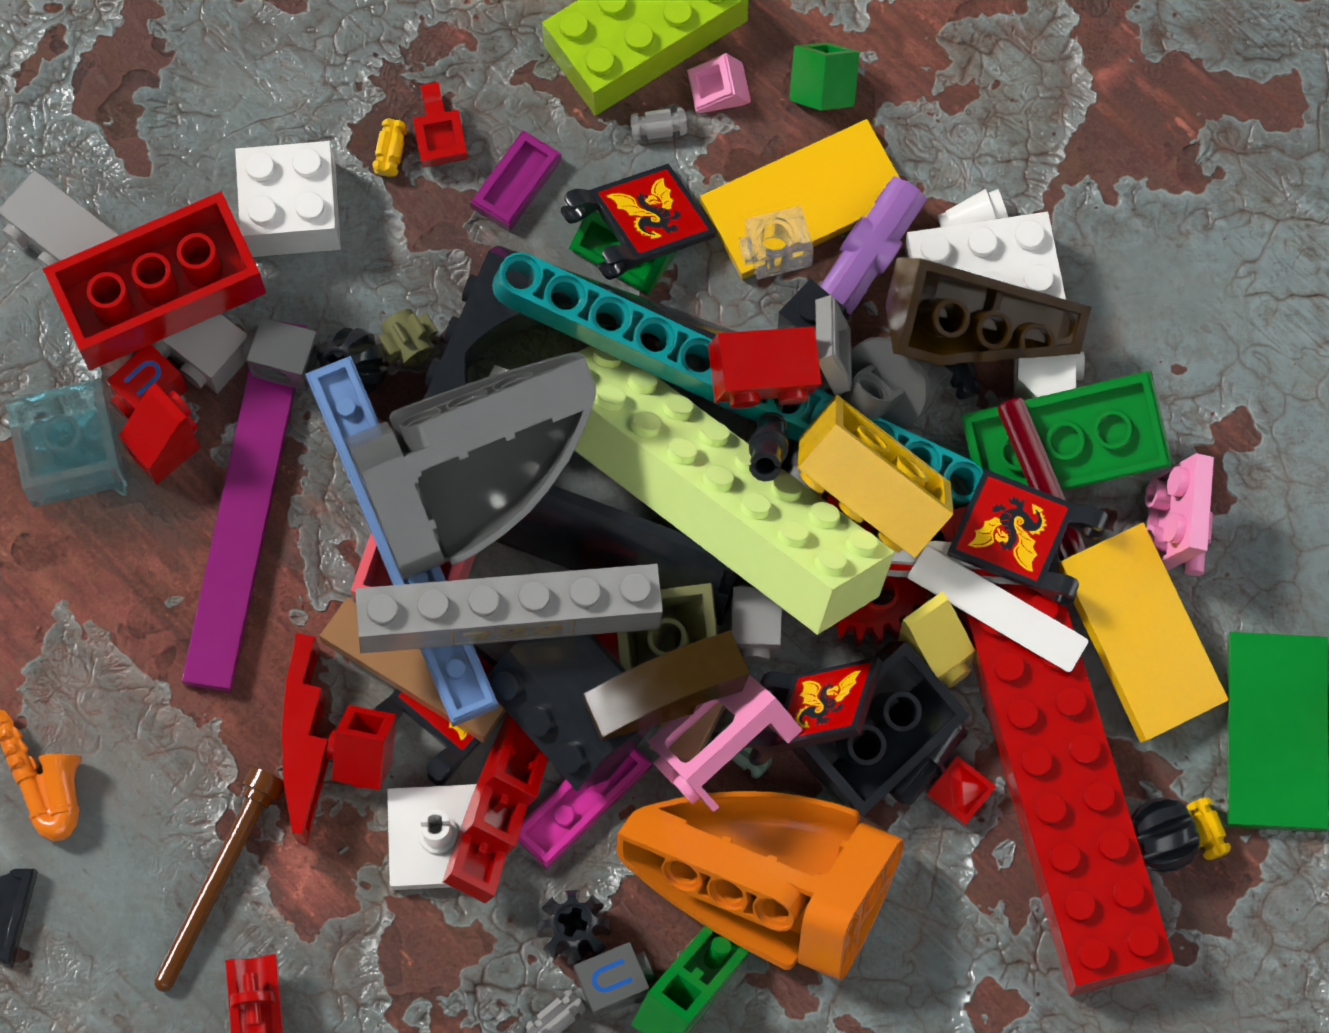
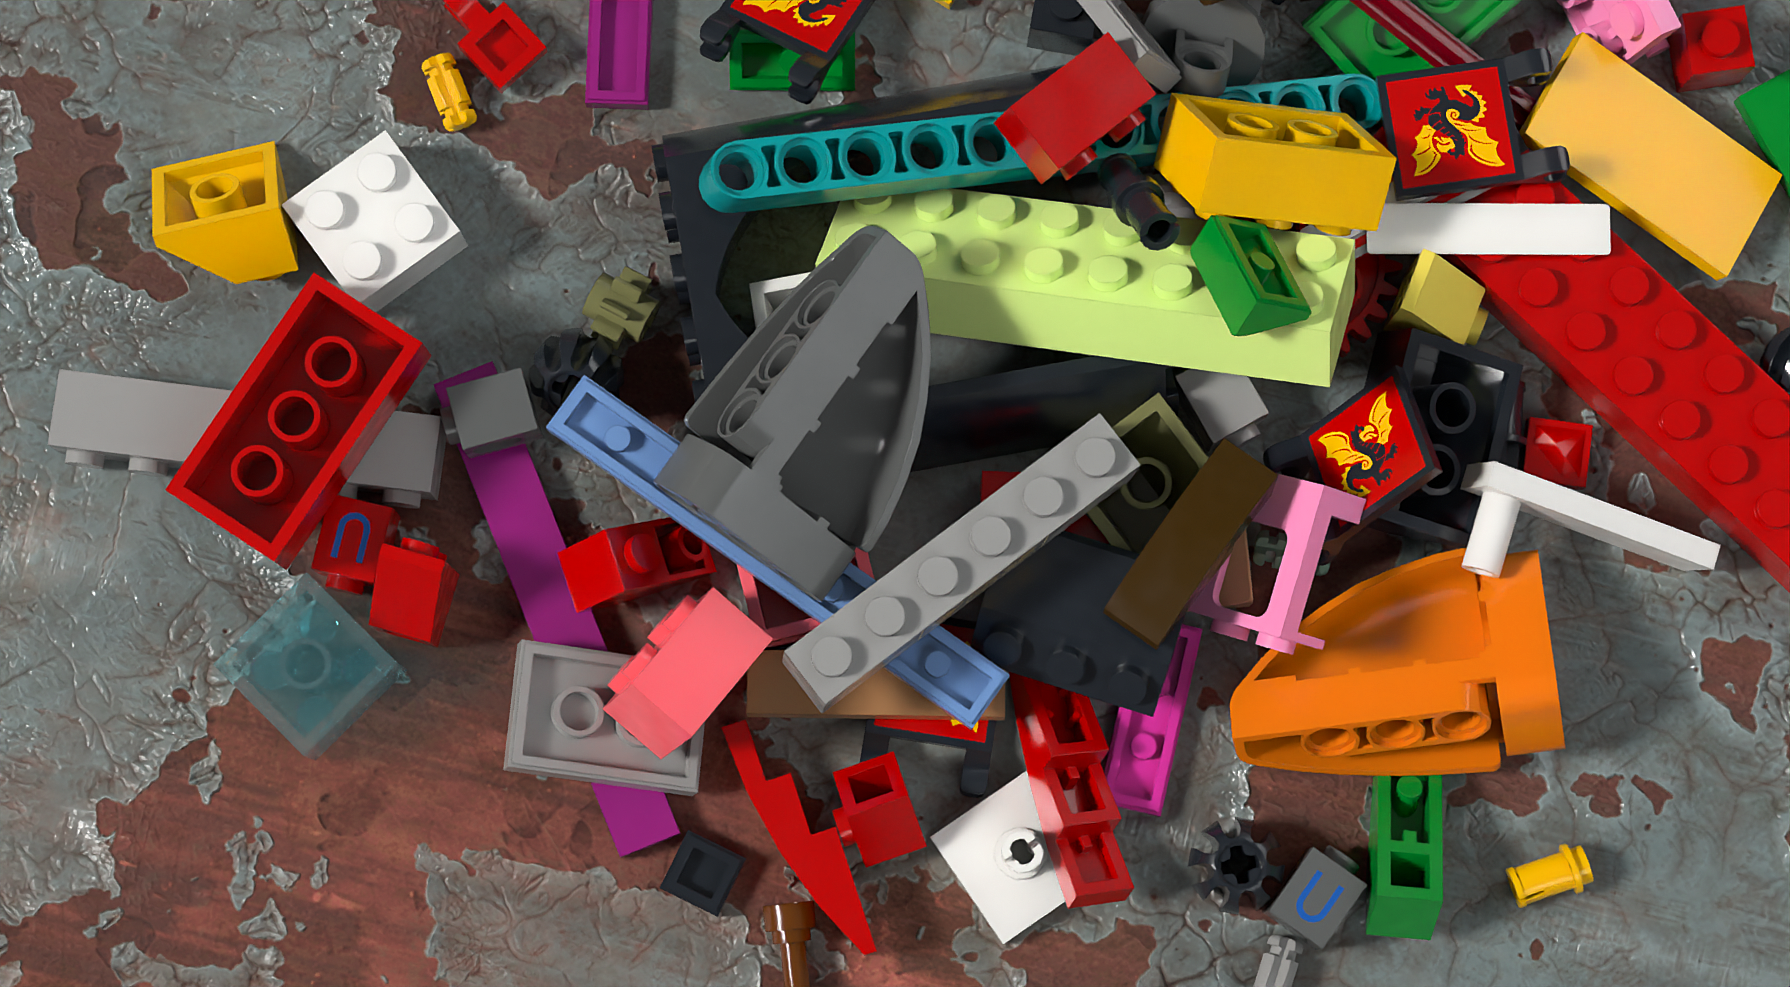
camera: 35 degrees left, 10 degrees up
none -> yellow slope [151,141,299,284]
none -> light grey tile [503,639,705,796]
none -> red slope [557,517,717,613]
none -> coral brick [603,587,773,759]
none -> black tile [660,830,747,917]
none -> green slope [1190,215,1312,337]
none -> white piece [1460,461,1721,578]
none -> red brick [1667,5,1755,93]

